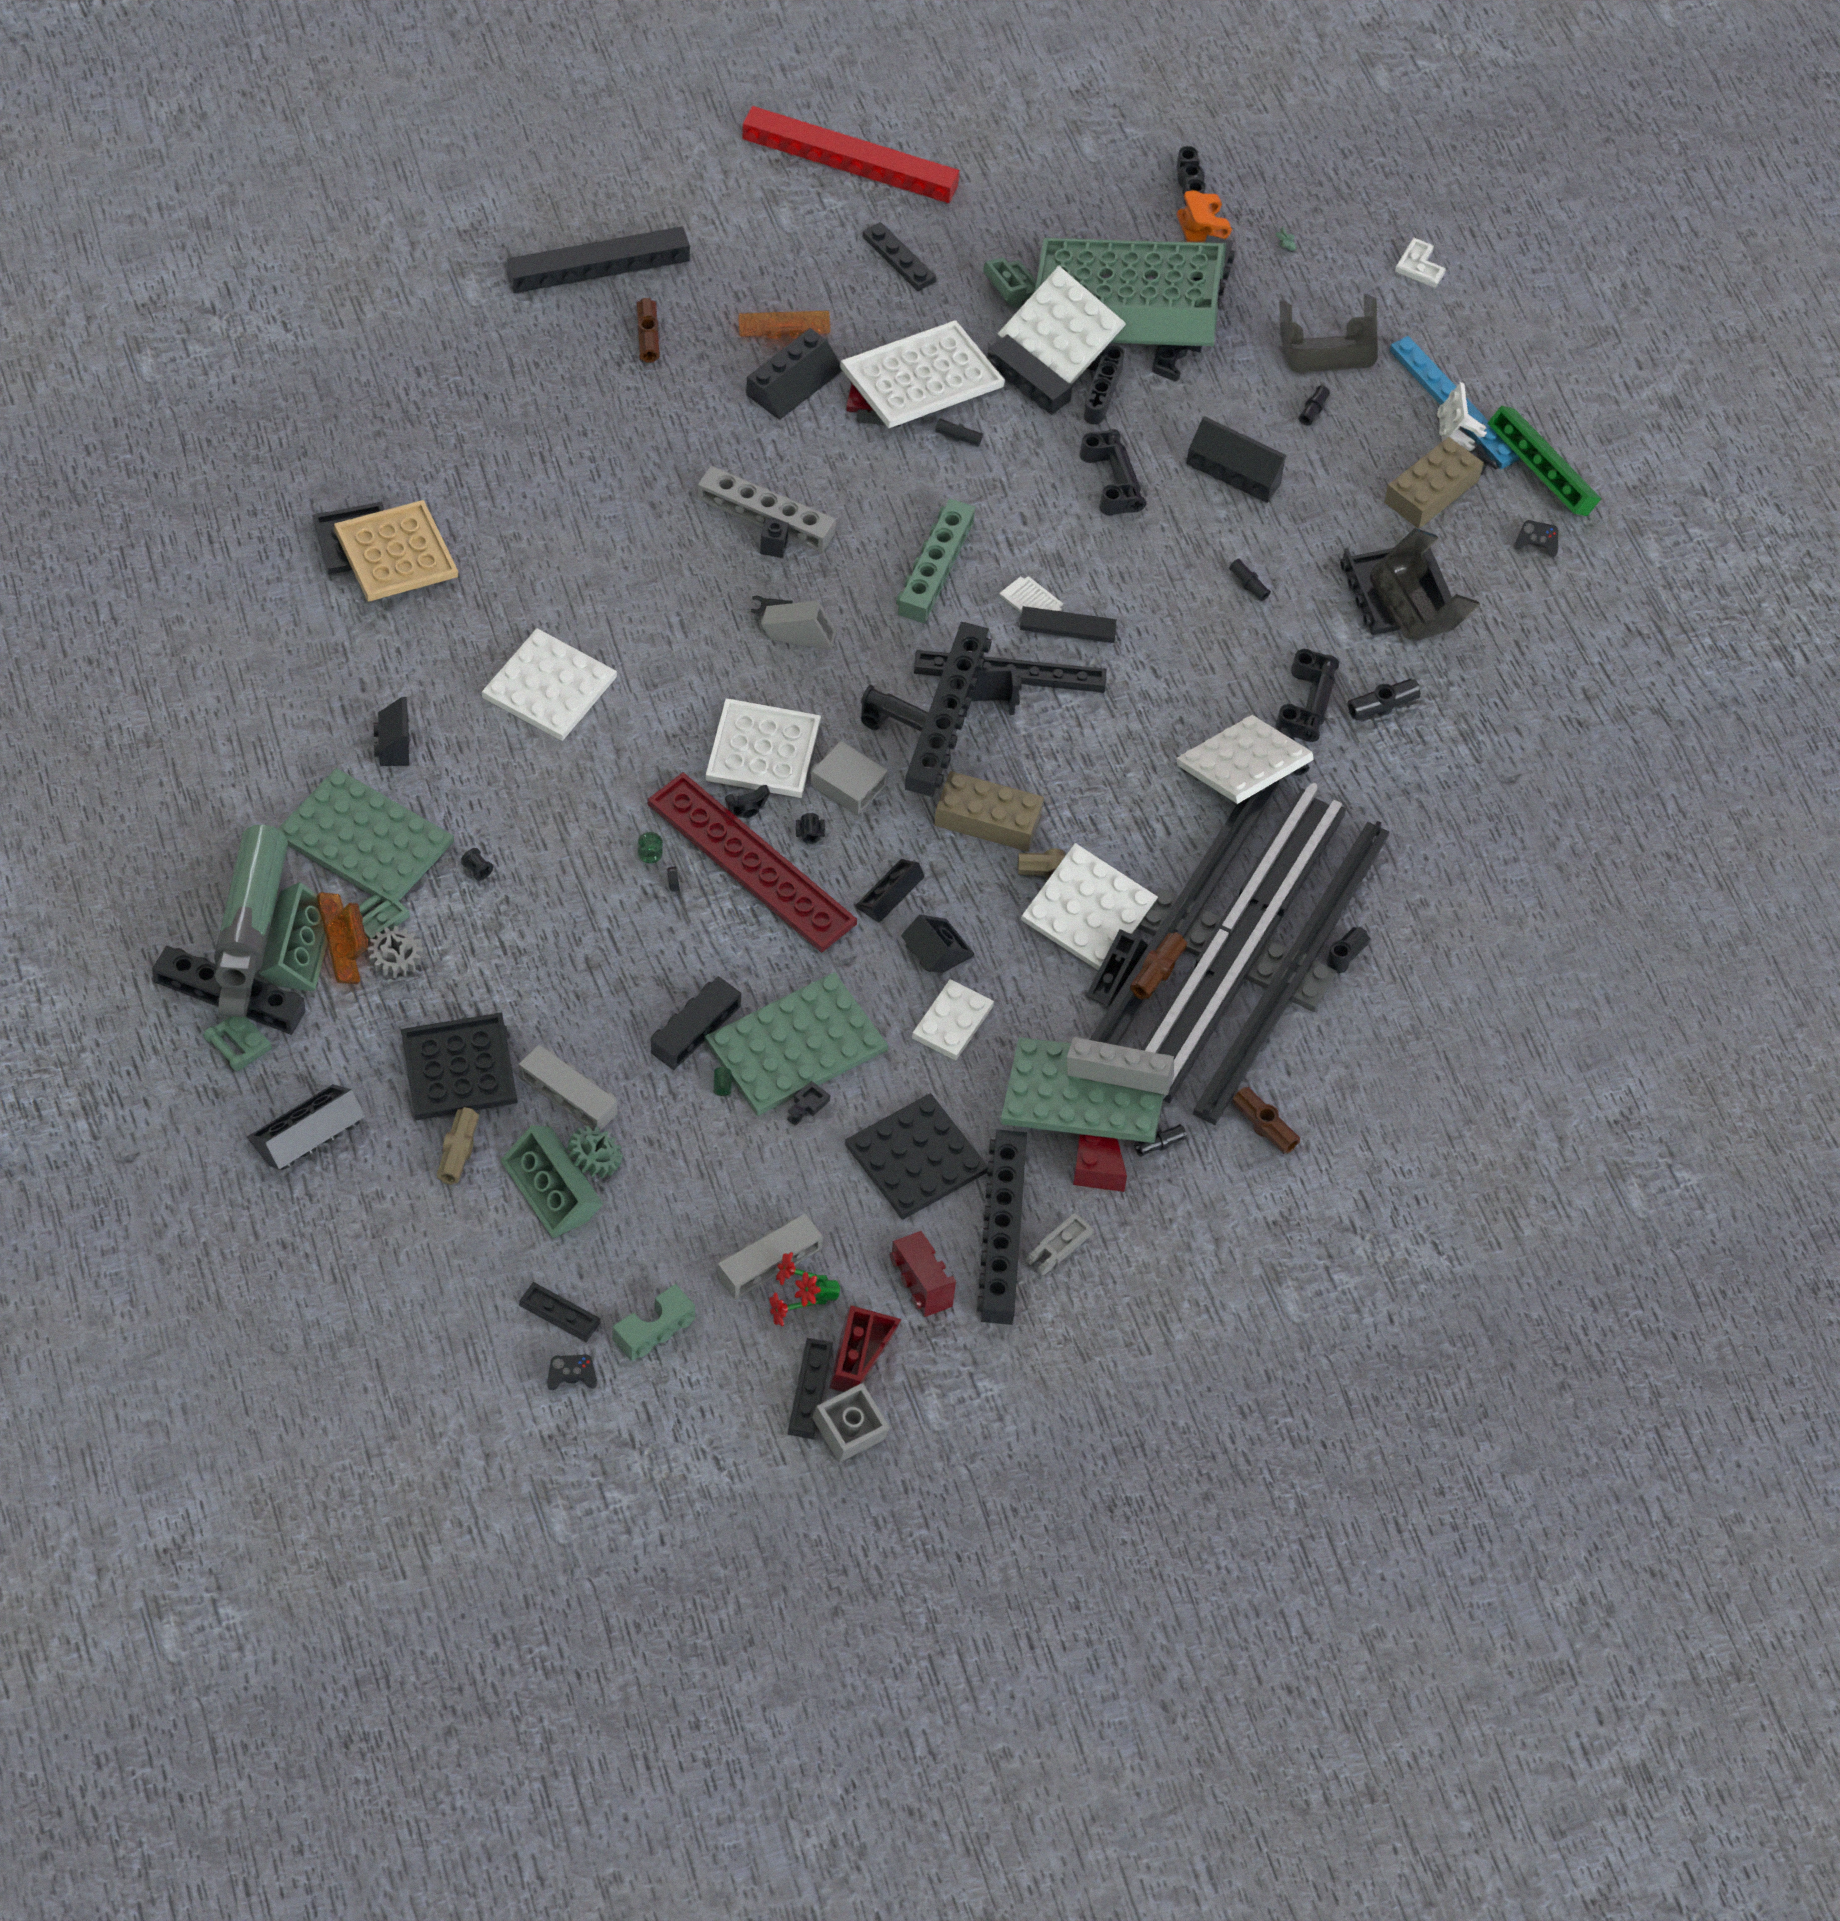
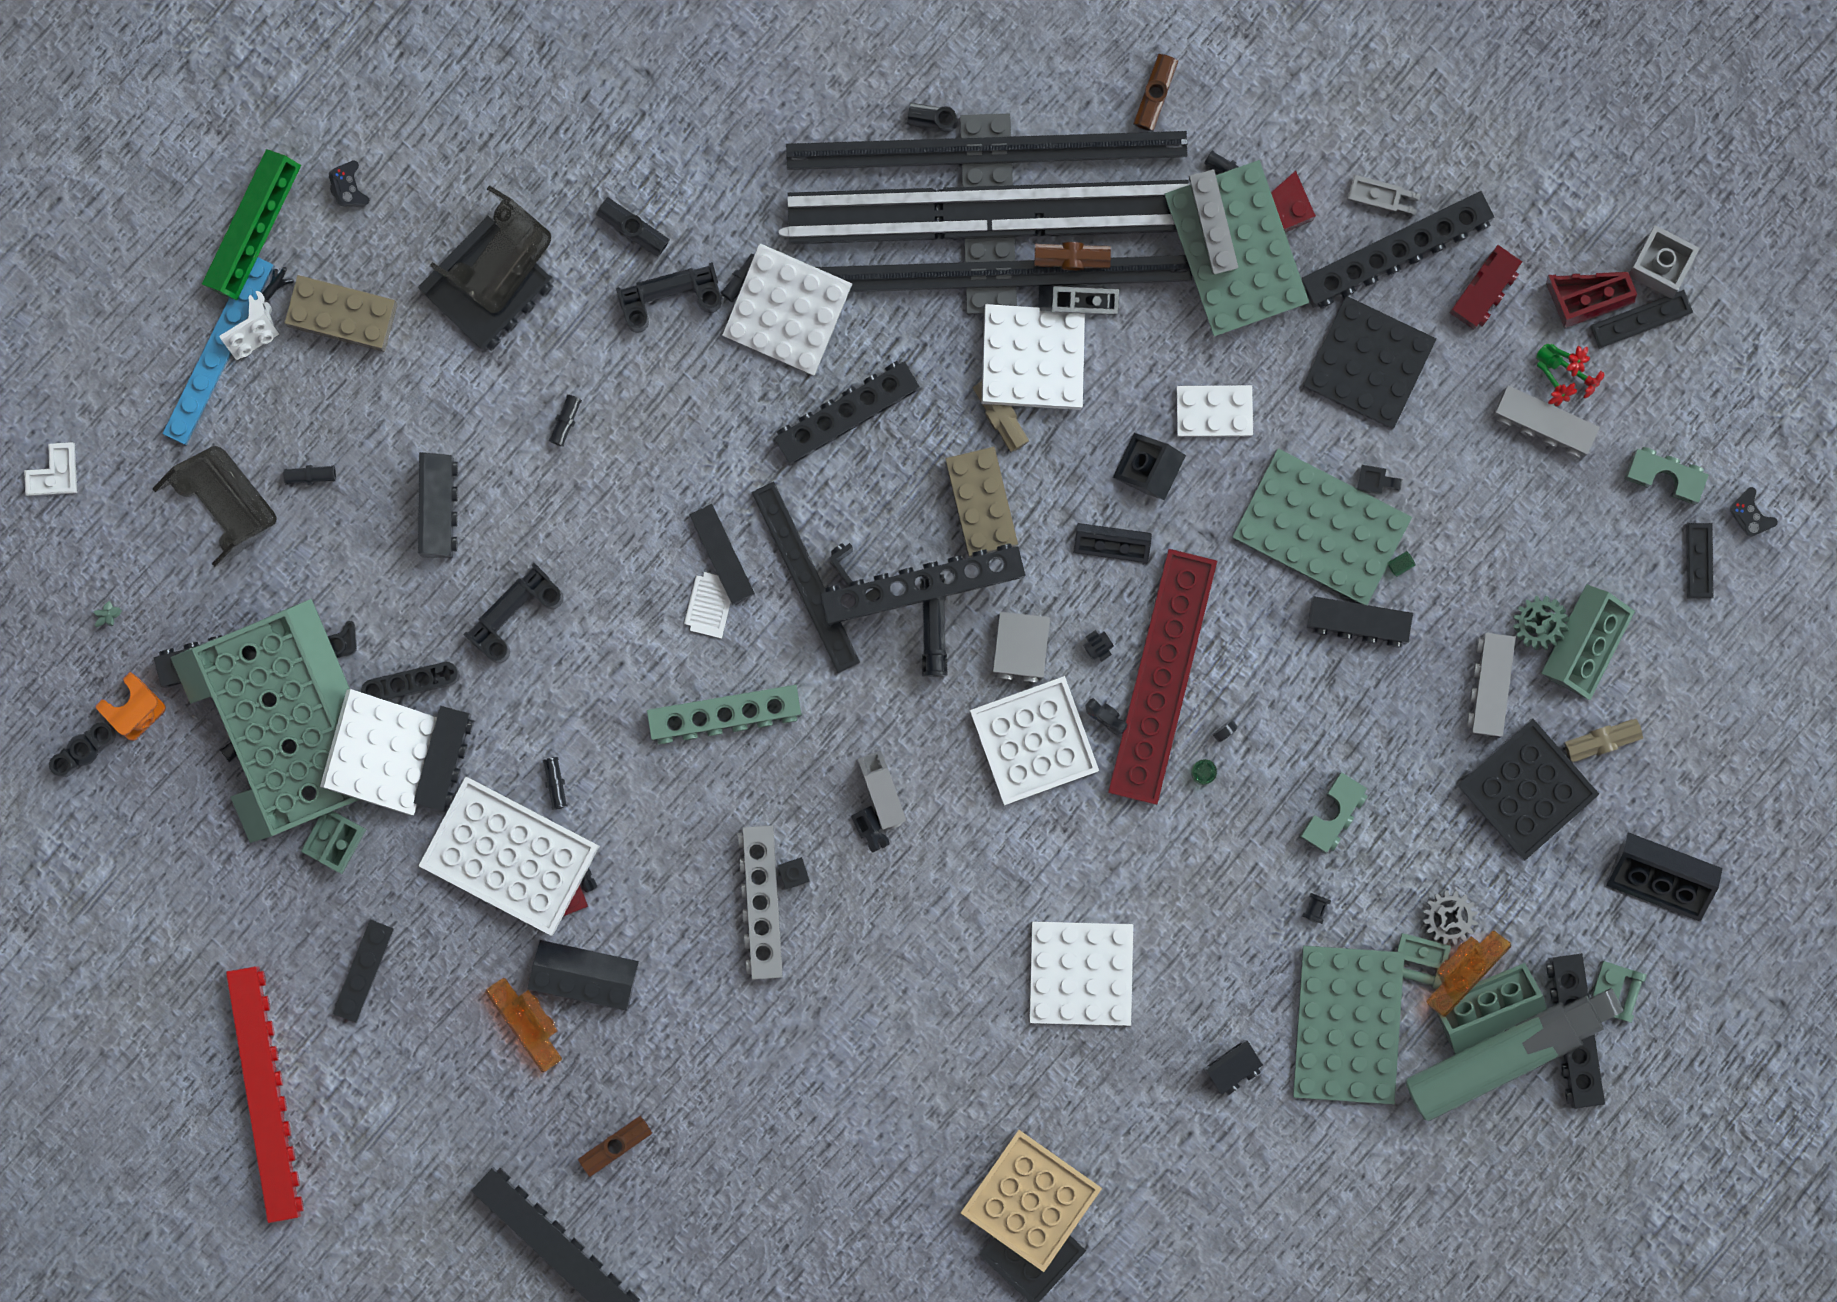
camera: 120 degrees left, 30 degrees up
none -> black brick [774,361,920,466]
none -> sand green arch [1300,772,1368,853]

